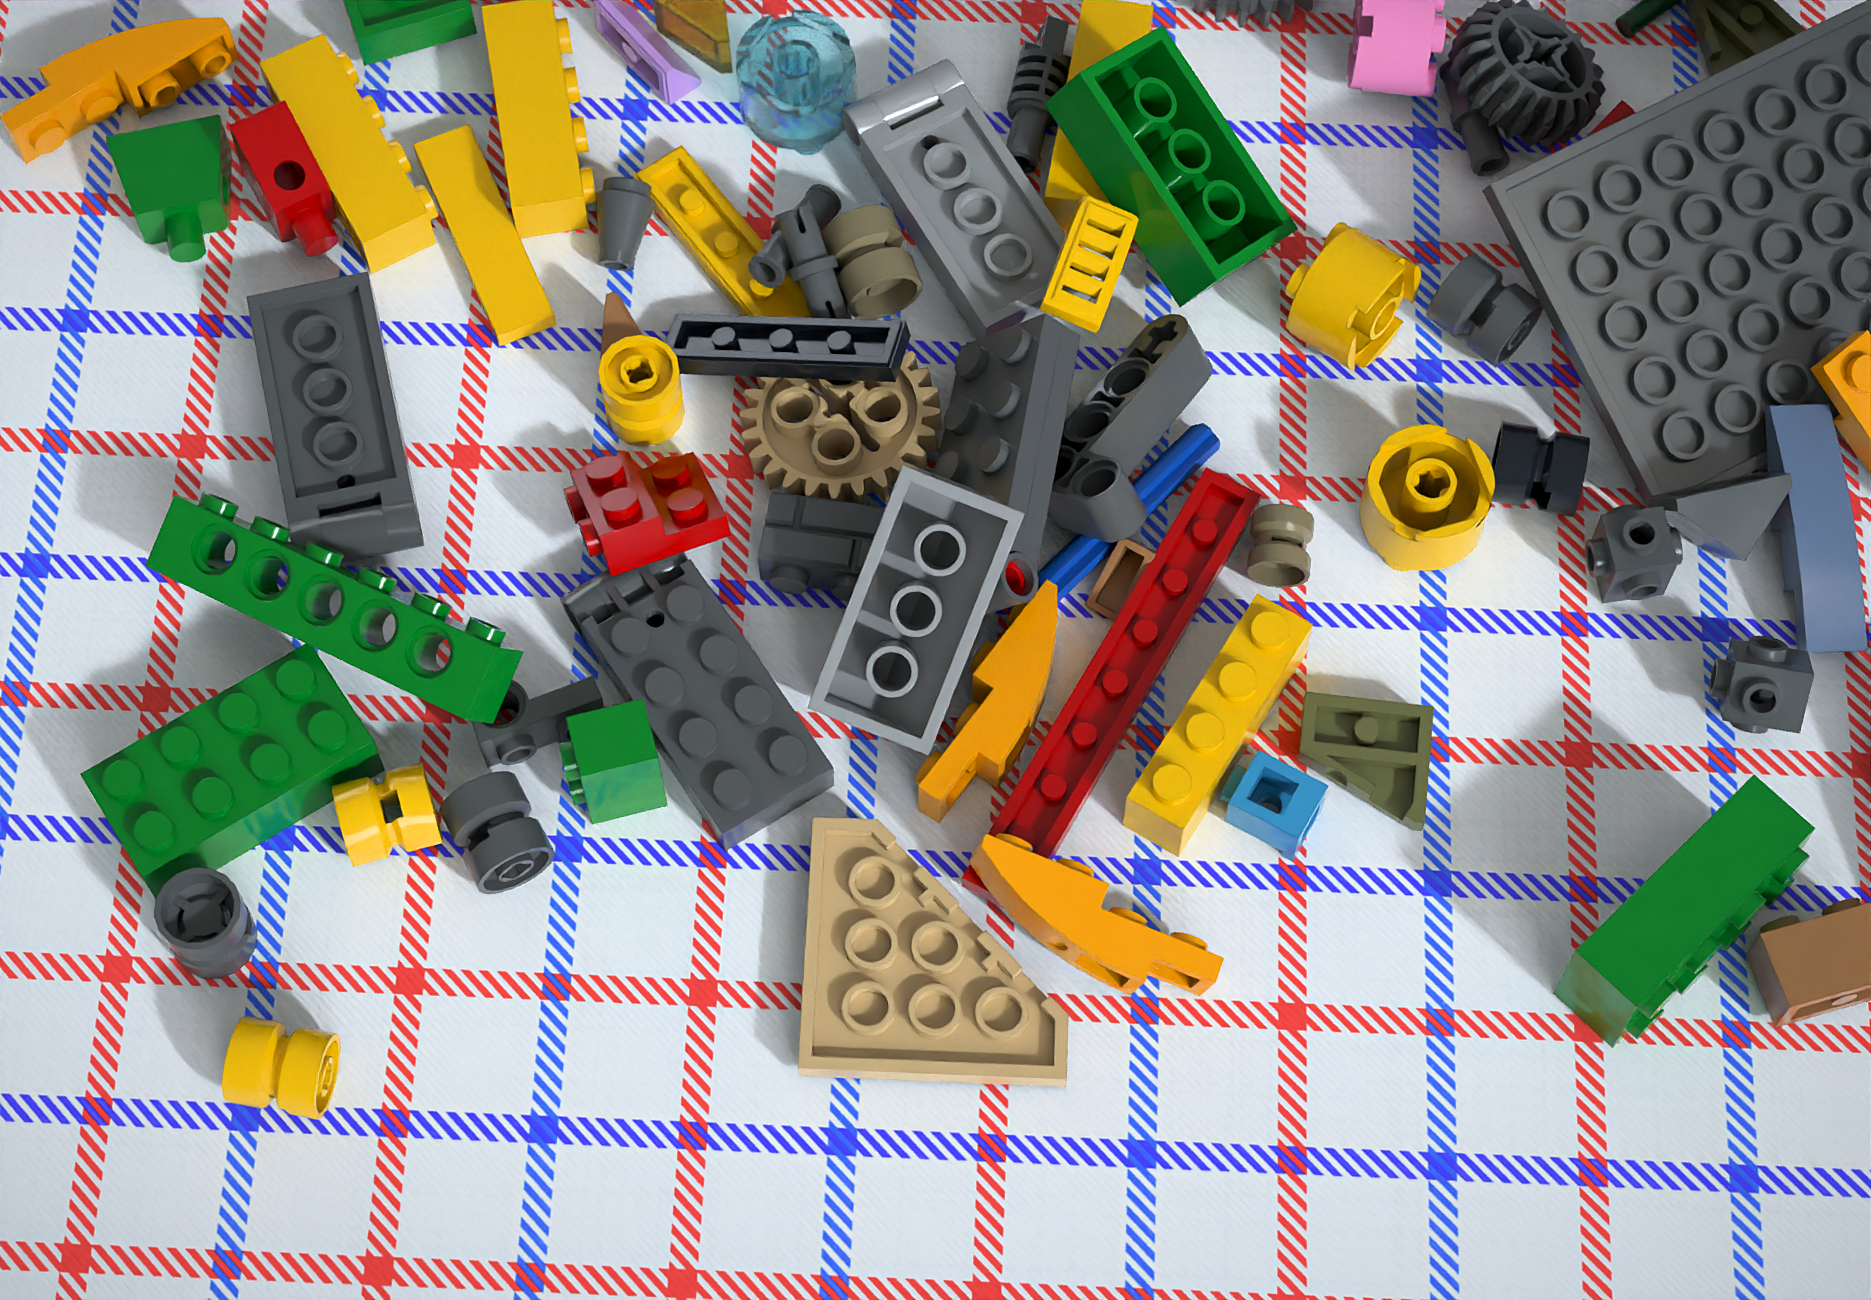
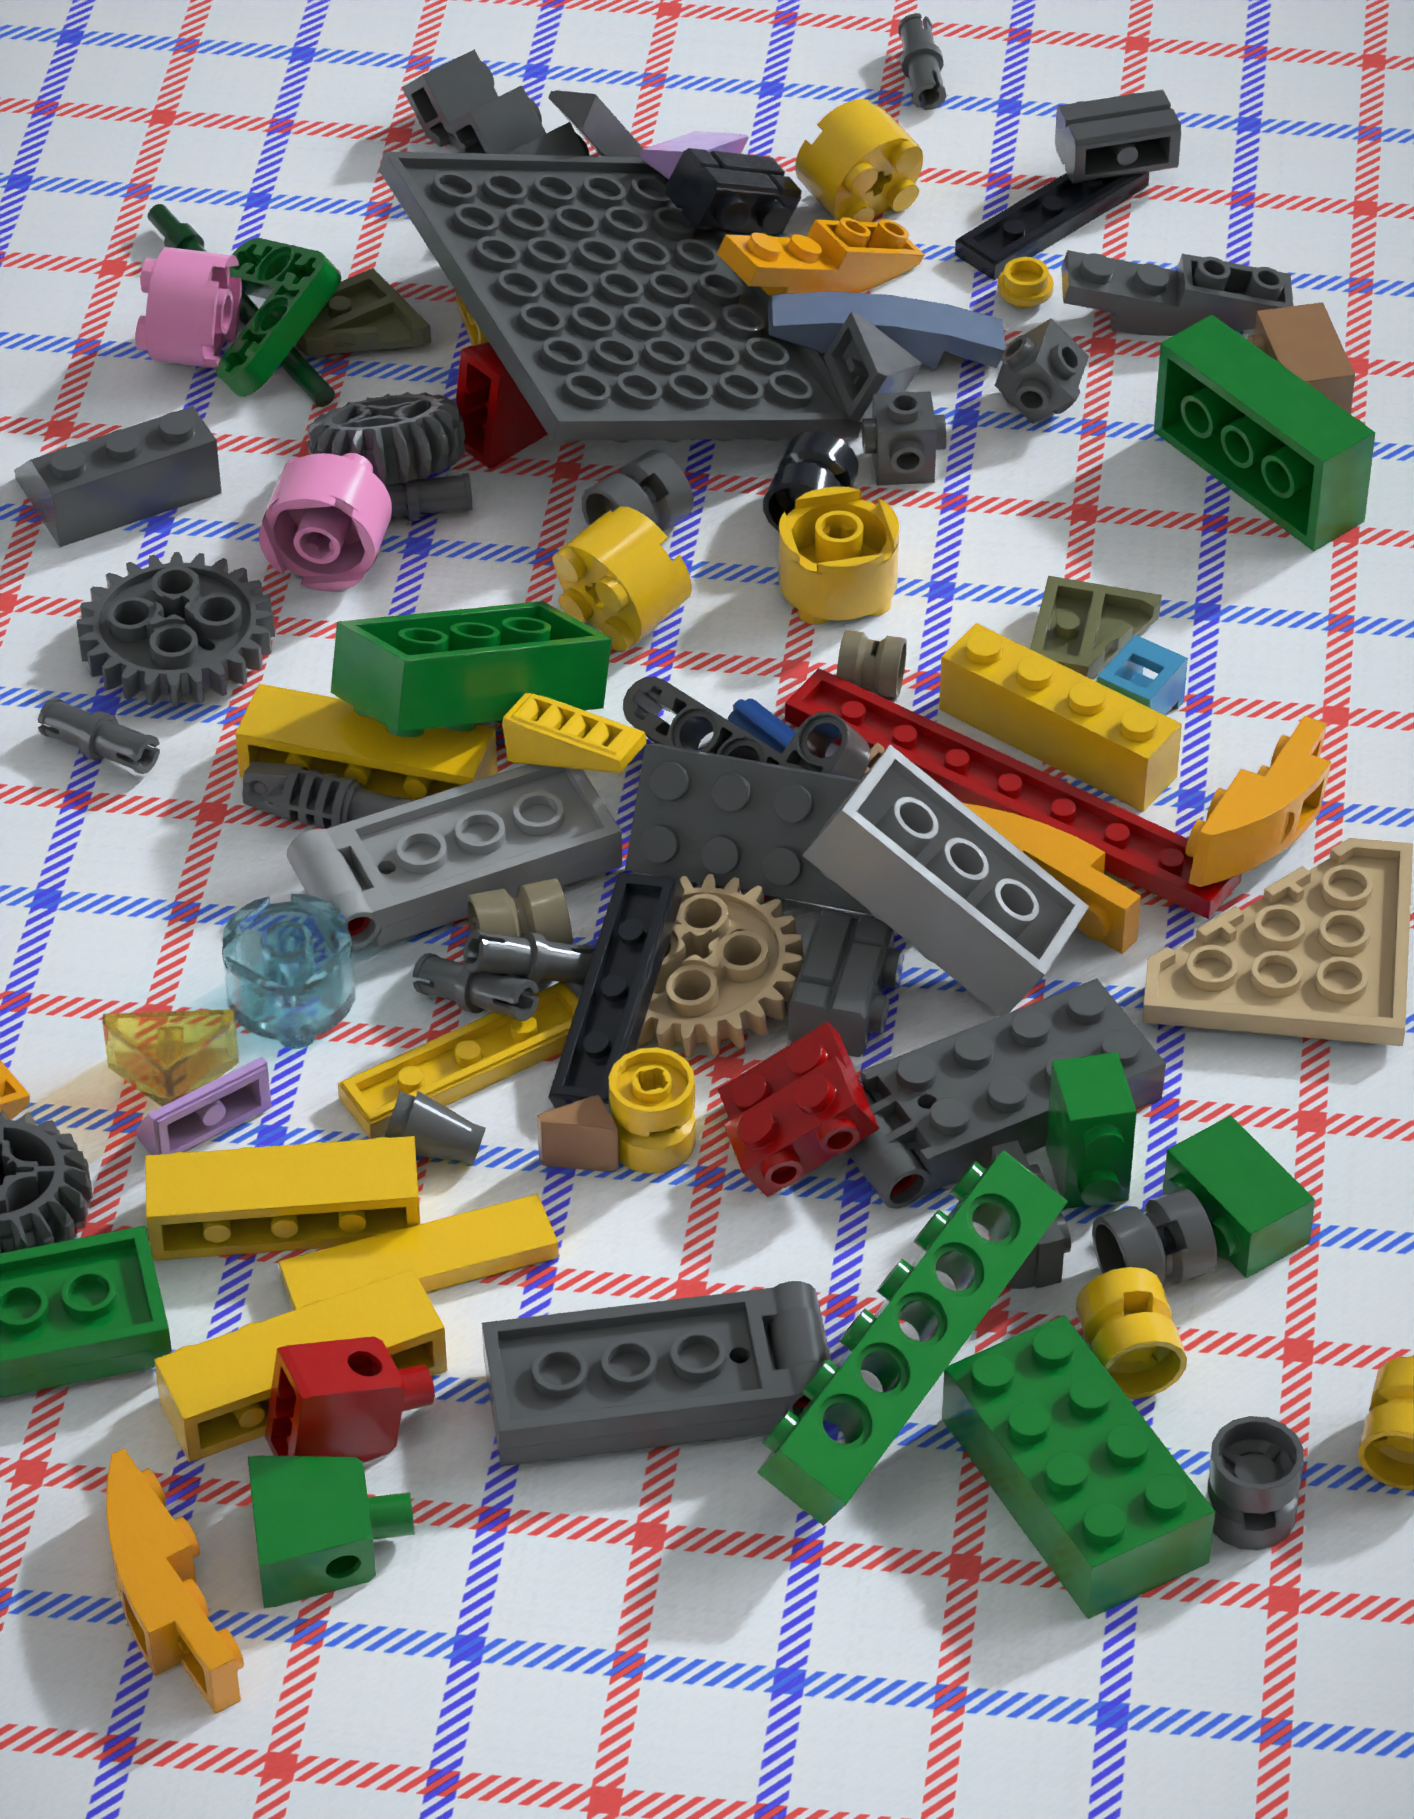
camera: 85 degrees left, 20 degrees down
none -> green brick [1162,1115,1315,1278]

